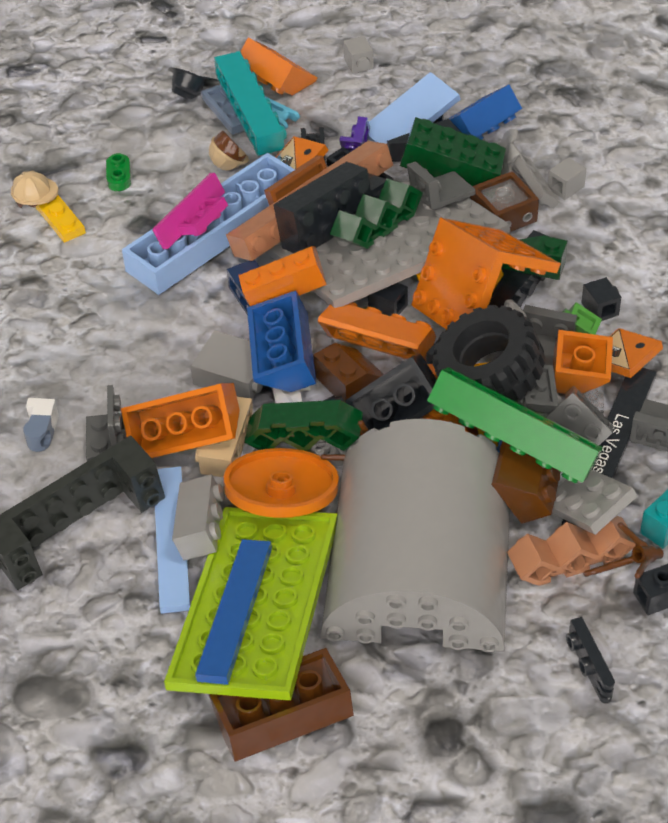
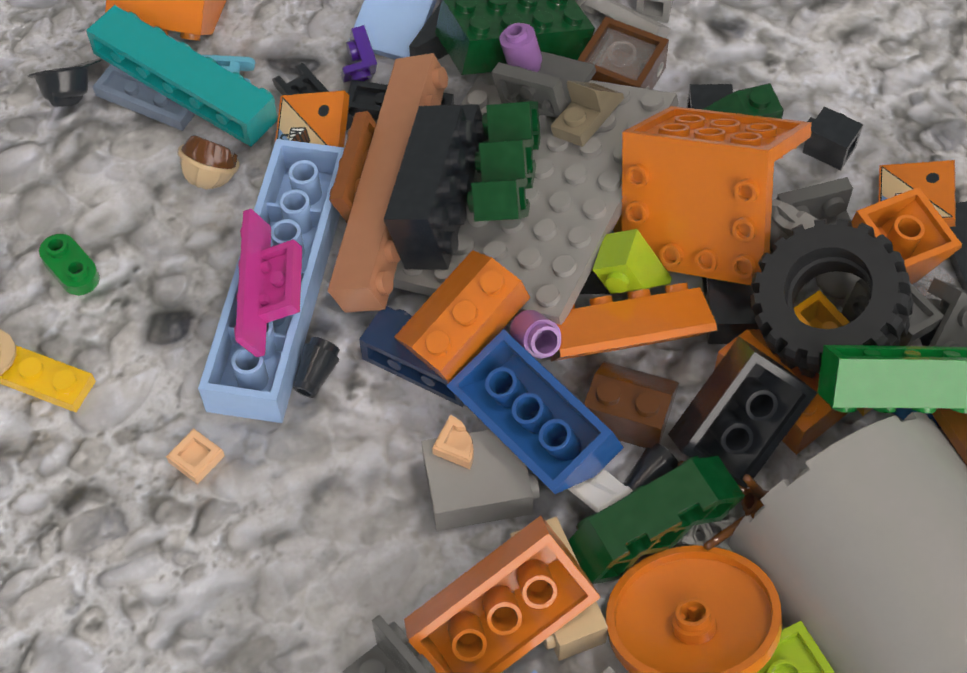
camera: 35 degrees left, 10 degrees up
bright green bracket [562,302,602,335] -> none
none -> light nougat tile [166,428,225,485]
none -> black cone [293,337,340,398]
none -> light nougat tile [432,415,474,469]
none -> medium lavender brick [500,23,542,72]
none -> medium lavender brick [510,310,561,359]
none -> dark tan slope [551,80,624,147]
none -> lime slope [593,229,672,294]

